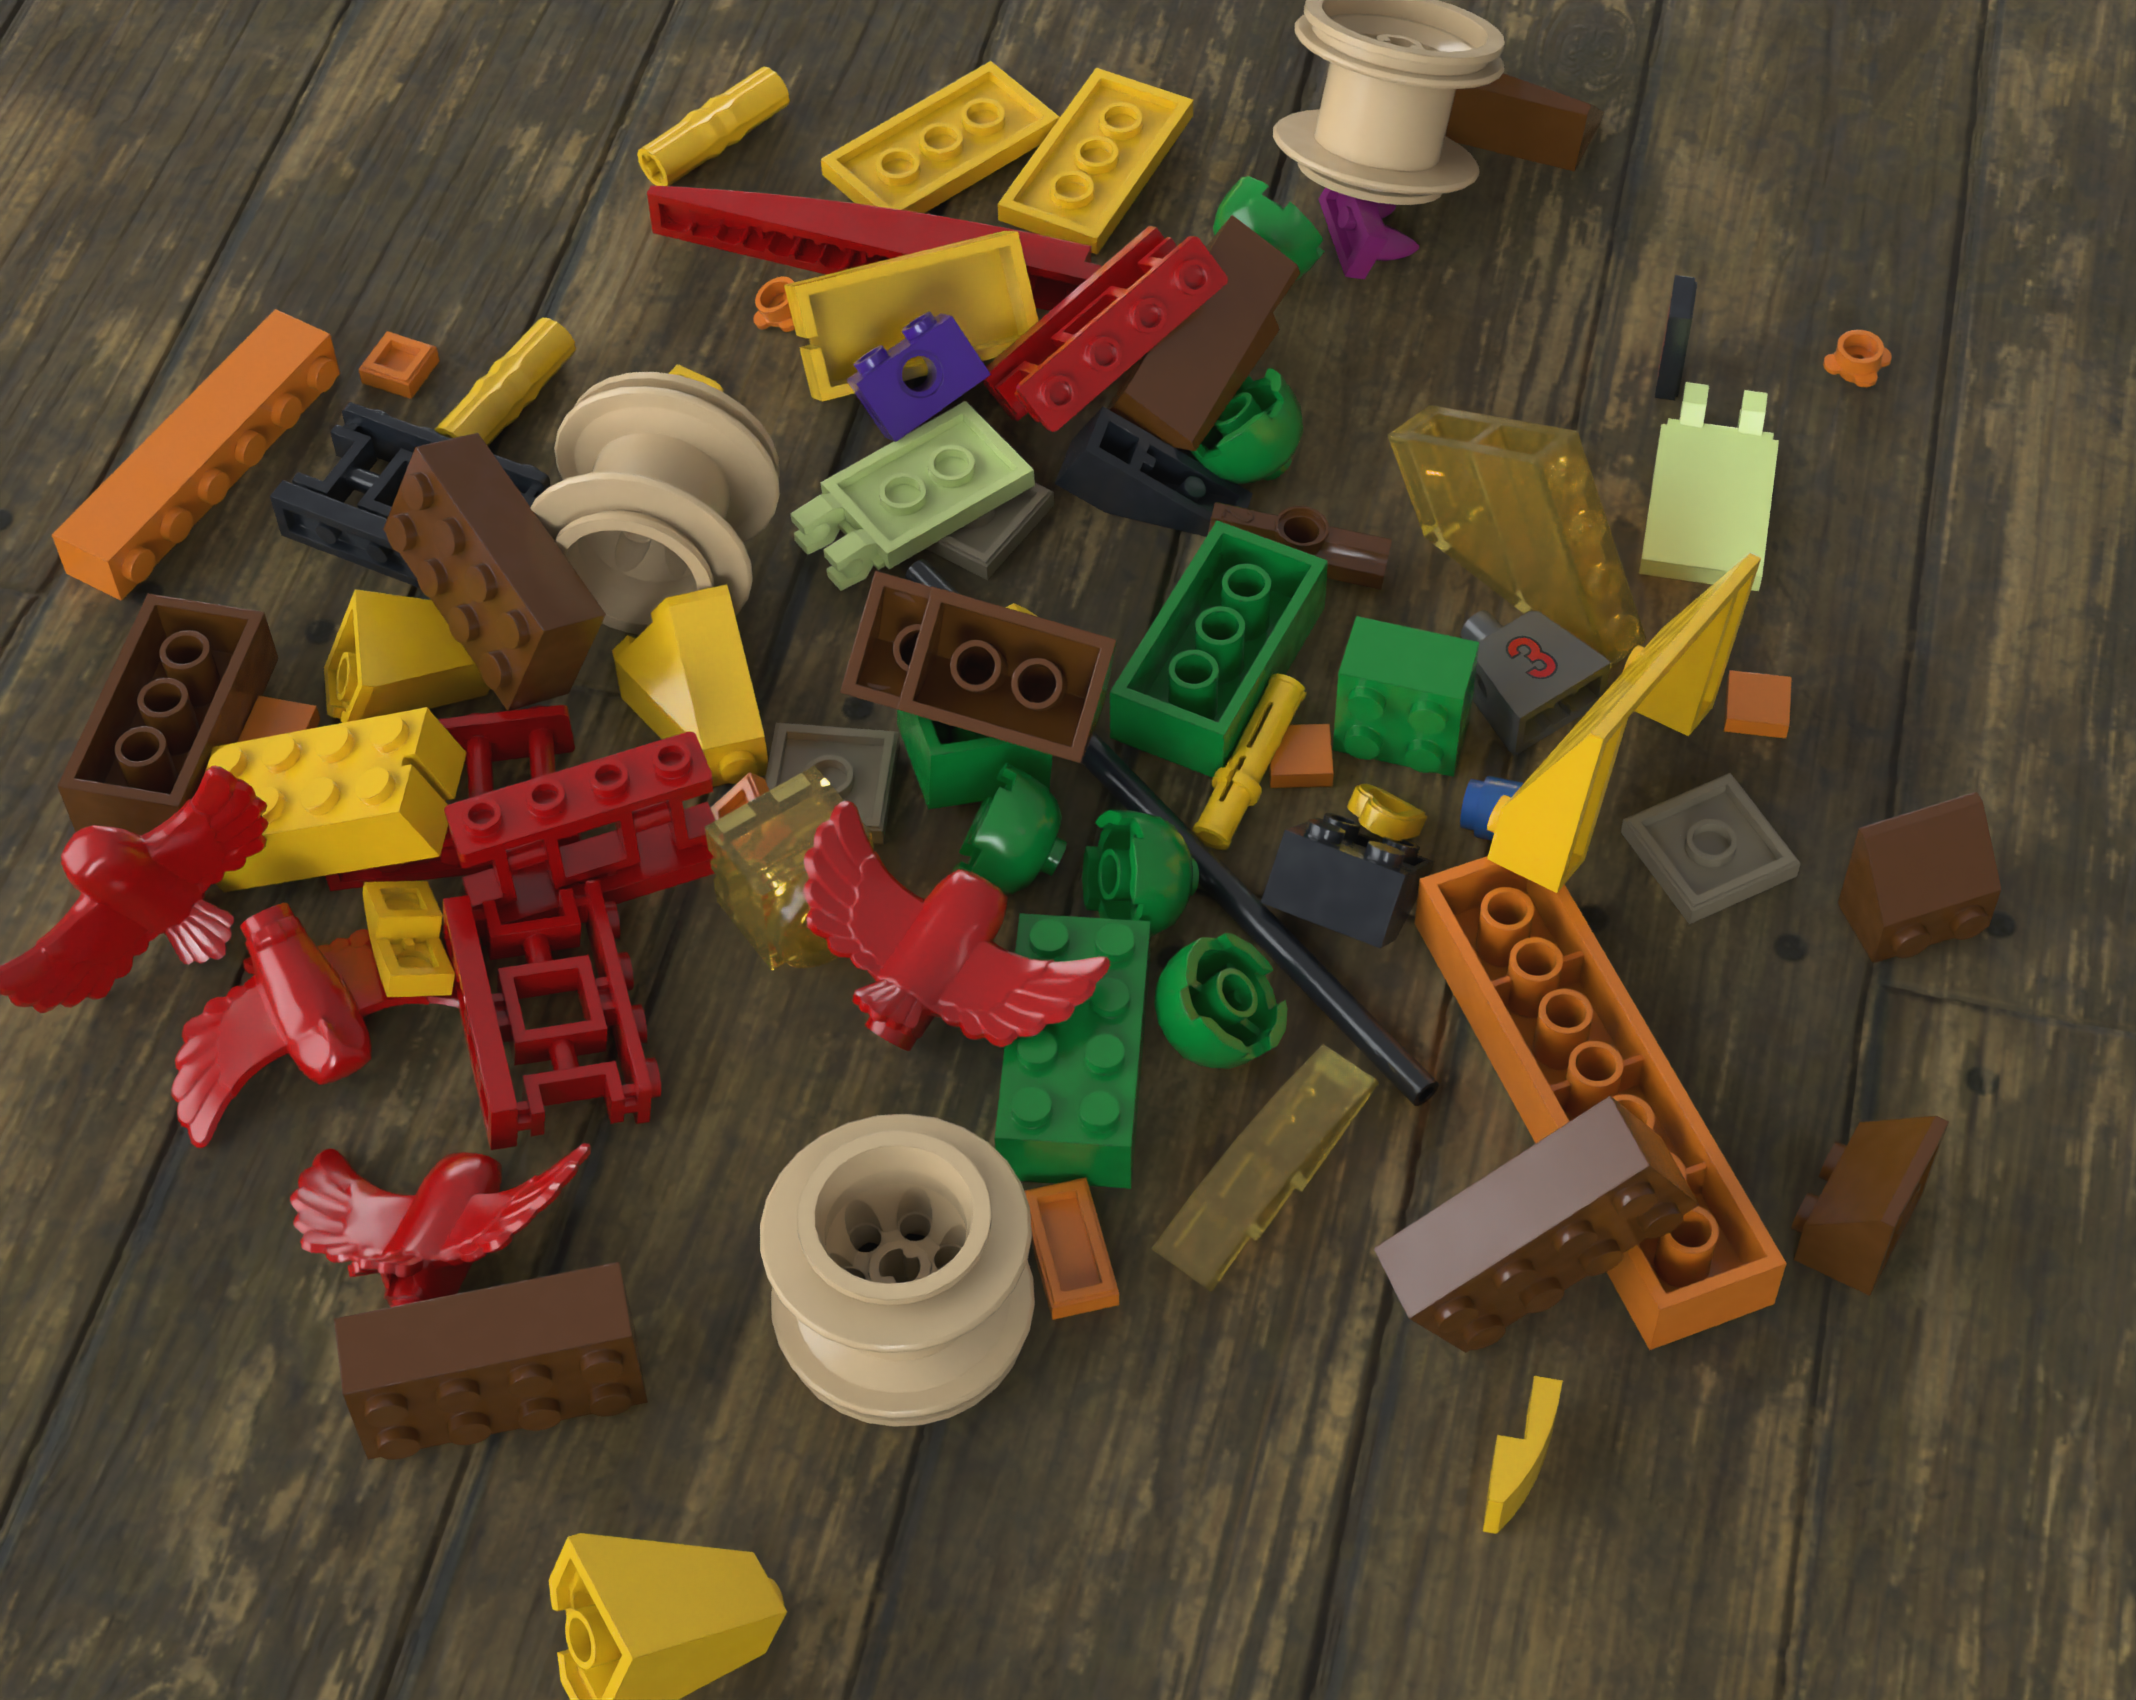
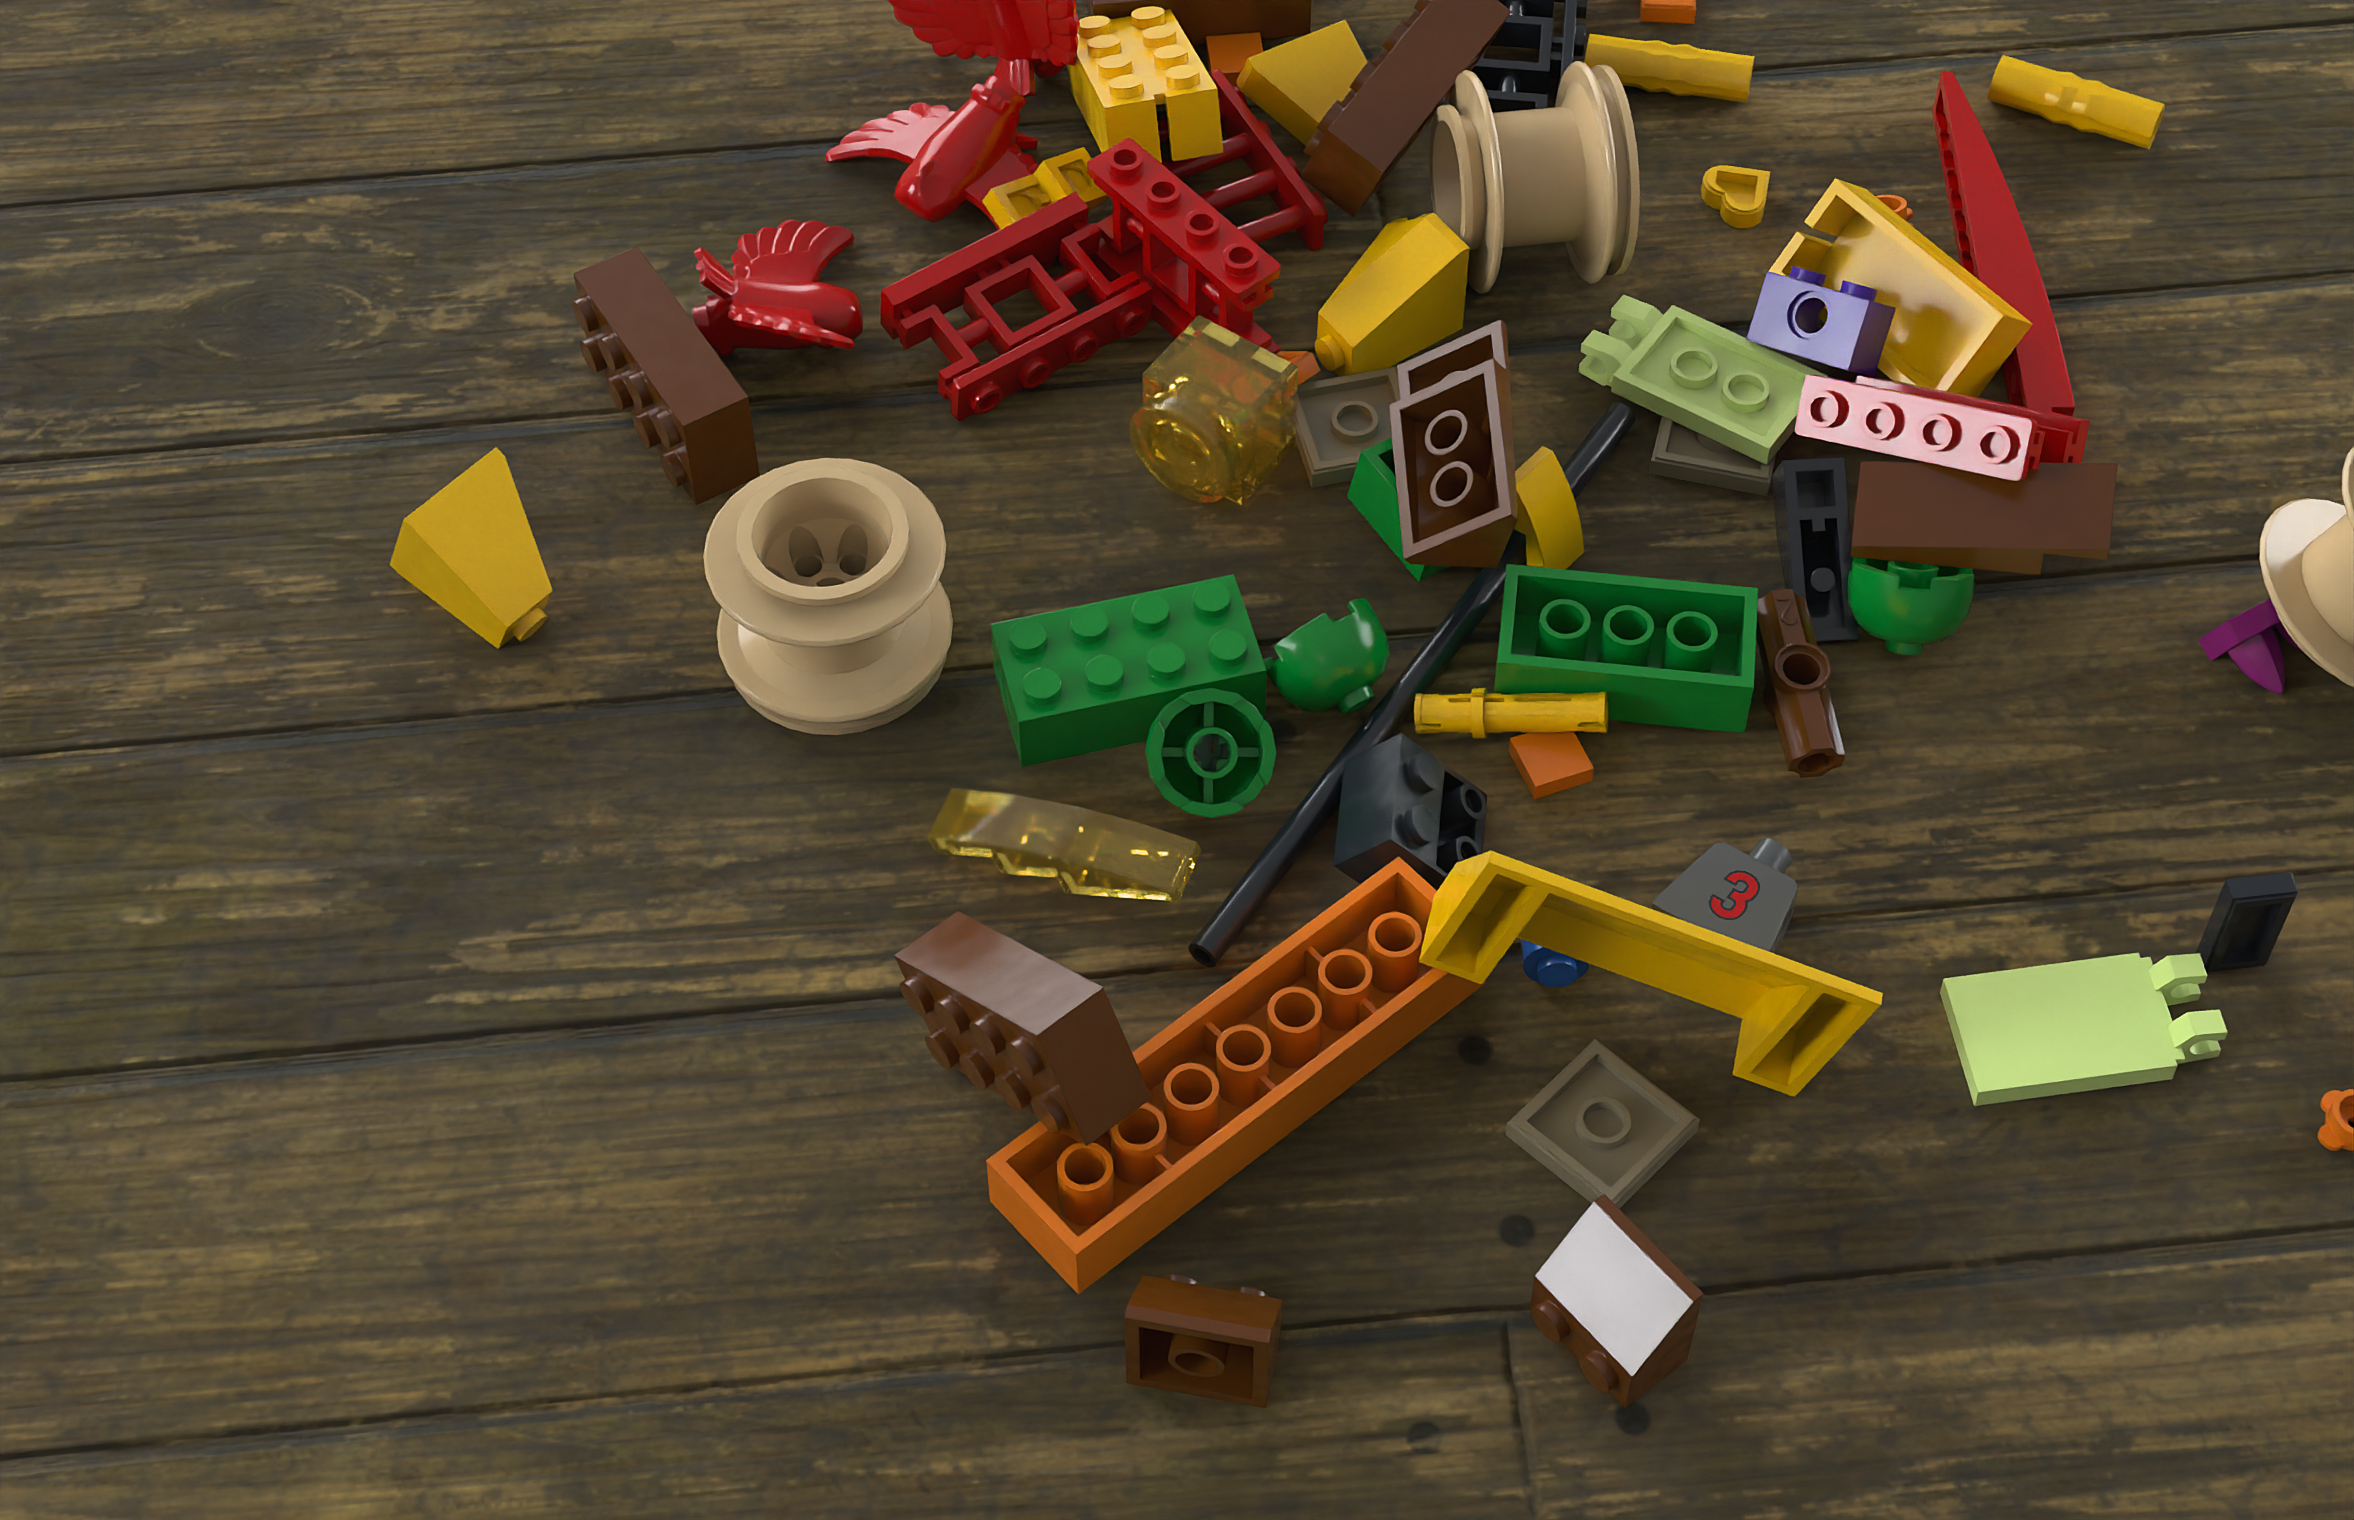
camera: 70 degrees right, 0 degrees up
red animal [803,801,1110,1052] -> none
yellow plate [821,61,1060,213] -> none
green cylinder [951,763,1067,894] -> none
yellow plate [998,68,1193,254] -> none
orange tile [1024,1177,1119,1320] -> none
green cylinder [1213,176,1325,281] -> none
green brick [1332,616,1480,777] -> none
yellow tile [1347,784,1428,841] -> none
clear yellow slope [1388,405,1647,669] -> none
yellow slope [1483,1376,1563,1534] -> none
orange tile [1724,670,1792,738] -> none

